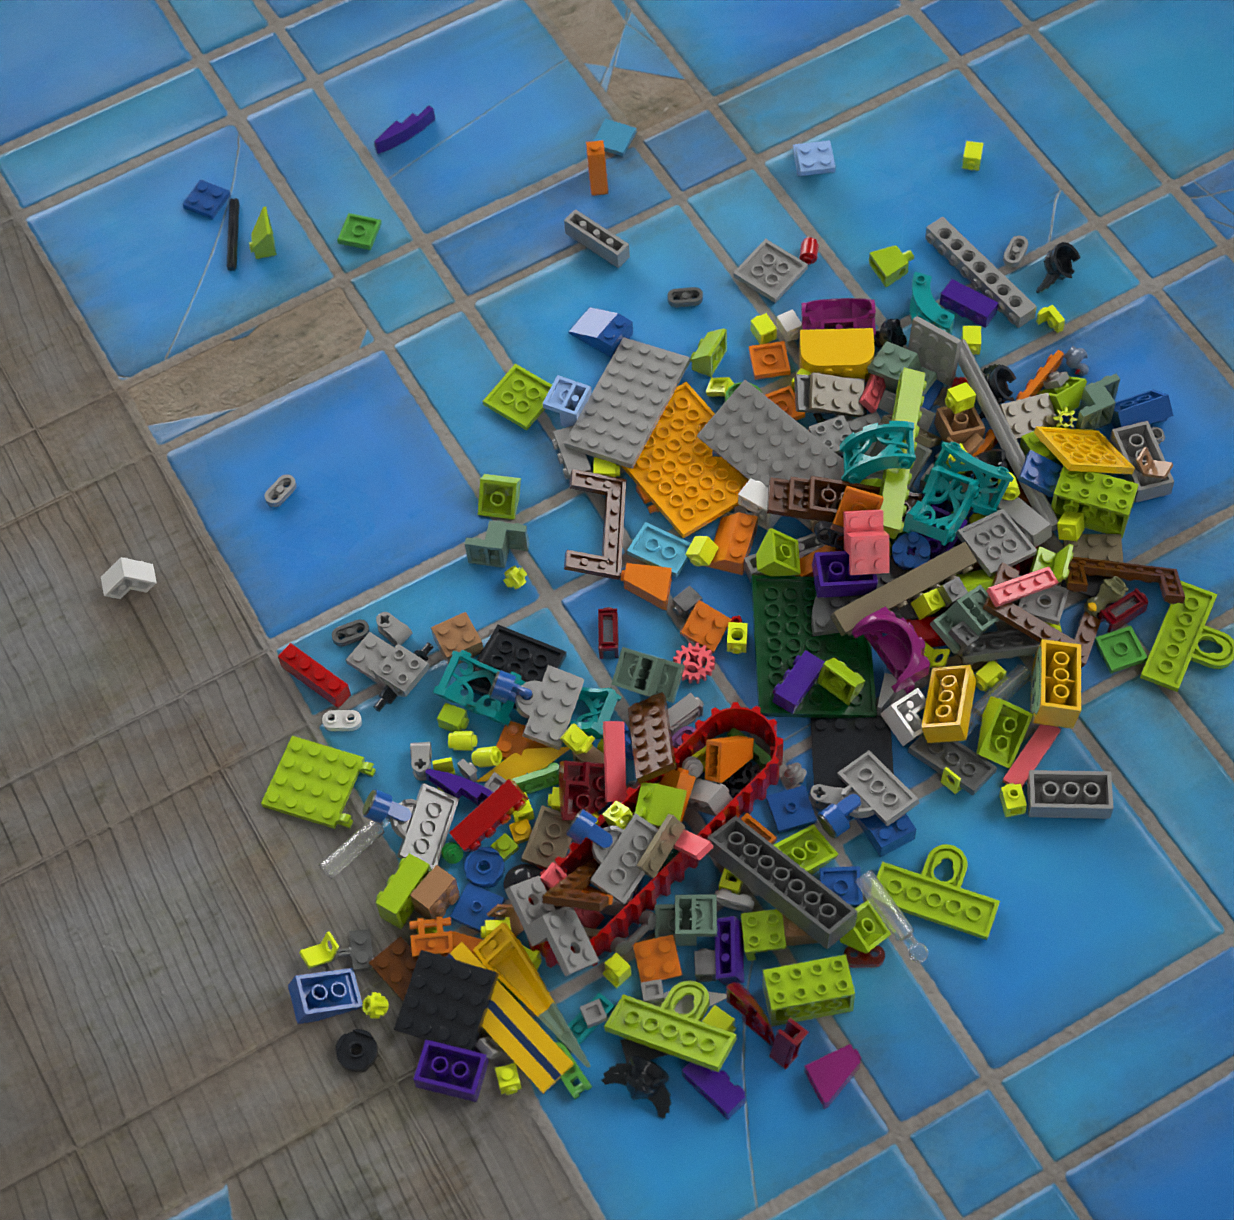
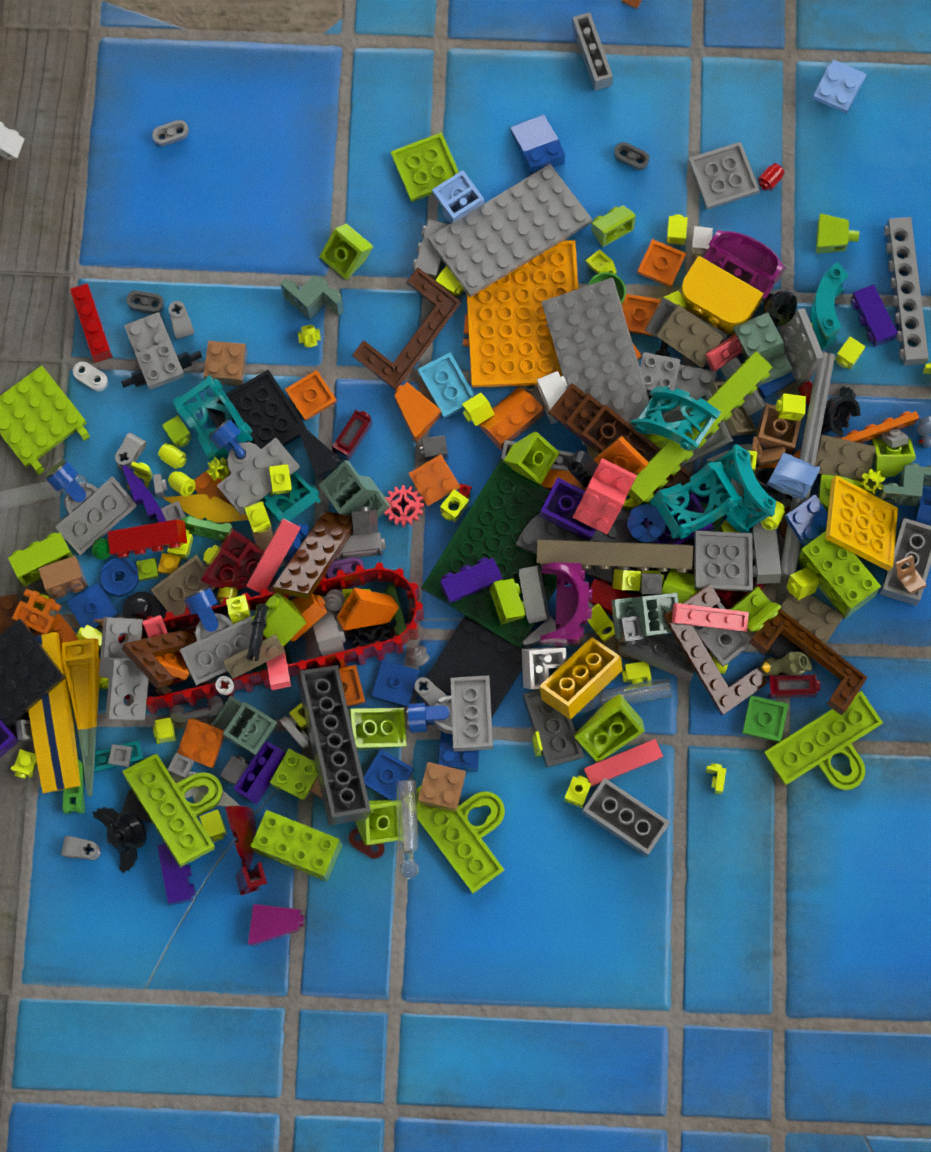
camera: 30 degrees right, 15 degrees up
yellow brick [1031,639,1081,729] -> none
none -> light grey piece [61,836,101,860]
none -> neon yellow gear [206,457,230,481]
none -> white bush [215,676,234,695]
none -> black pin [246,604,269,661]
none -> neon yellow bracket [269,464,292,495]
none -> orange plate [285,370,337,421]
none -> black slope [296,423,344,481]
none -> flat silver brick [352,506,378,535]
none -> medium nougat brick [418,762,466,813]
none -> light grey beam [519,565,549,623]
none -> neon yellow bracket [705,764,726,795]
none -> medium blue slope [767,453,820,500]

